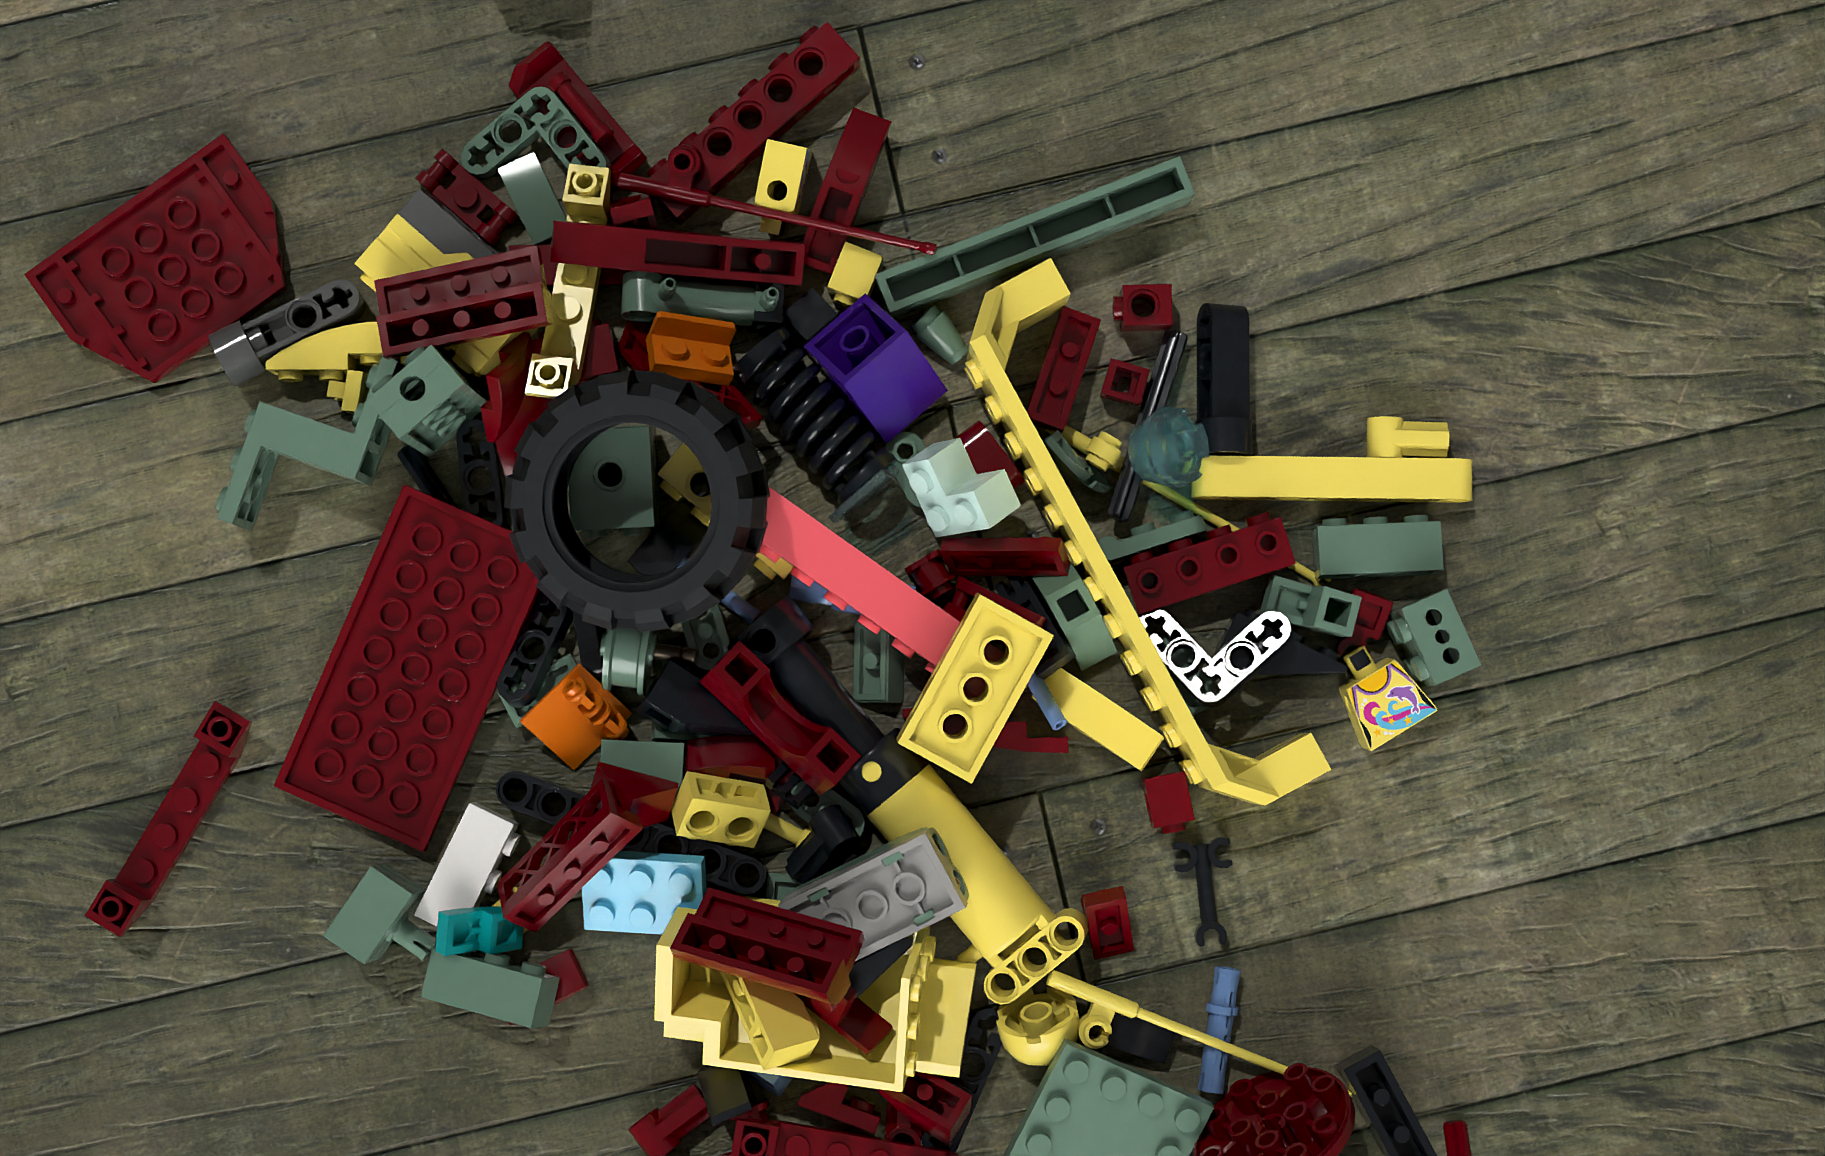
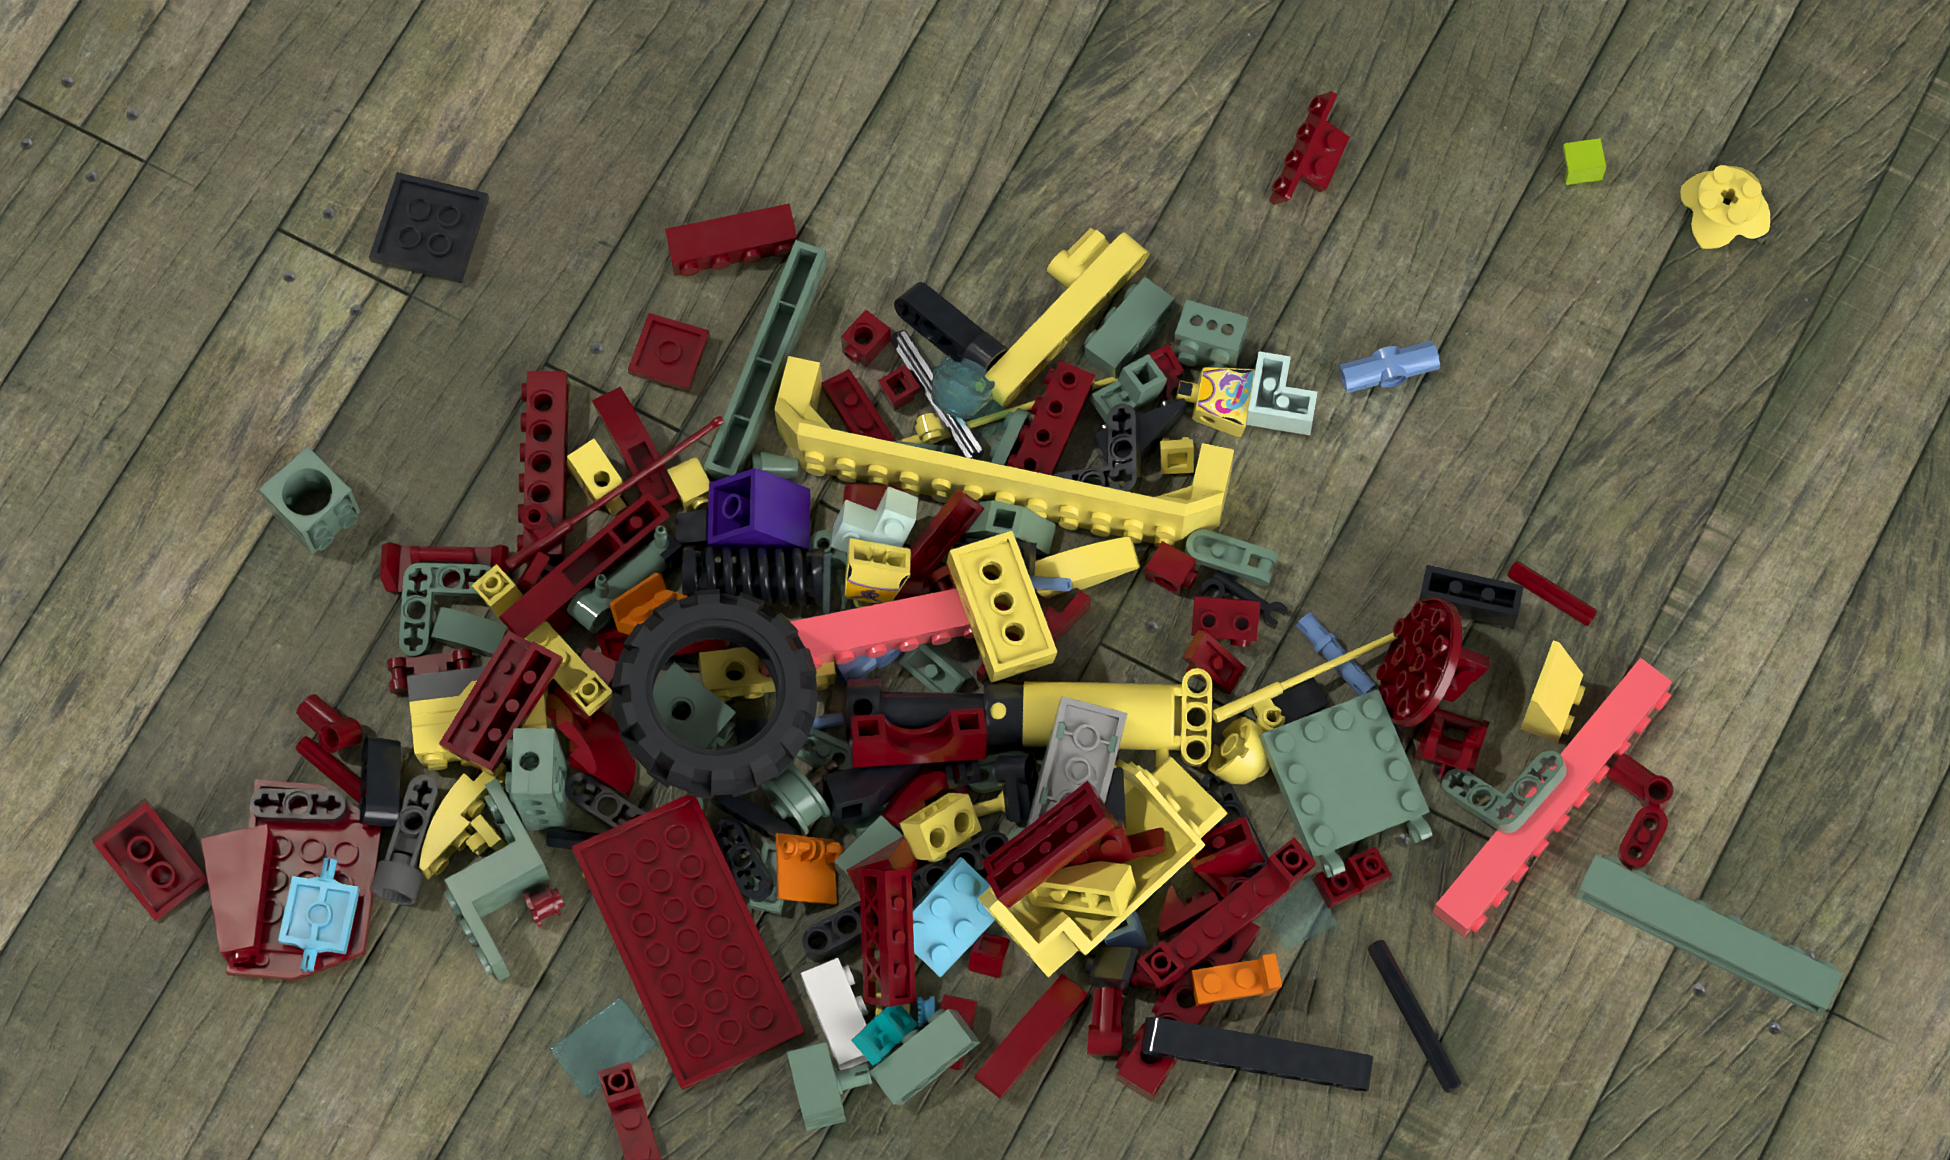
camera: 45 degrees left, 15 degrees down
none -> dark red slope [92,798,208,921]
none -> slope [201,824,273,963]
none -> beam [249,788,348,824]
none -> medium azure plate [278,858,360,972]
none -> dark red piece [296,694,363,753]
none -> dark red axle [296,736,361,804]
none -> black beam [359,736,401,828]
none -> dark red brick [523,884,565,927]
none -> clear light blue piece [550,997,656,1097]
none -> dark red plate [628,313,710,392]
none -> dark red brick [665,203,798,276]
none -> light yellow torso [845,538,911,608]
none -> dark azure bush [918,996,935,1027]
none -> dark red slope [968,932,1010,978]
none -> dark red slope [974,974,1089,1099]
none -> light yellow tile [1160,437,1194,474]
none -> sand green plate [1185,529,1278,586]
none -> dark red brick [1191,595,1260,647]
none -> light aqua brick [1246,351,1317,435]
none -> dark red bracket [1269,91,1350,205]
none -> medium blue piece [1339,341,1440,393]

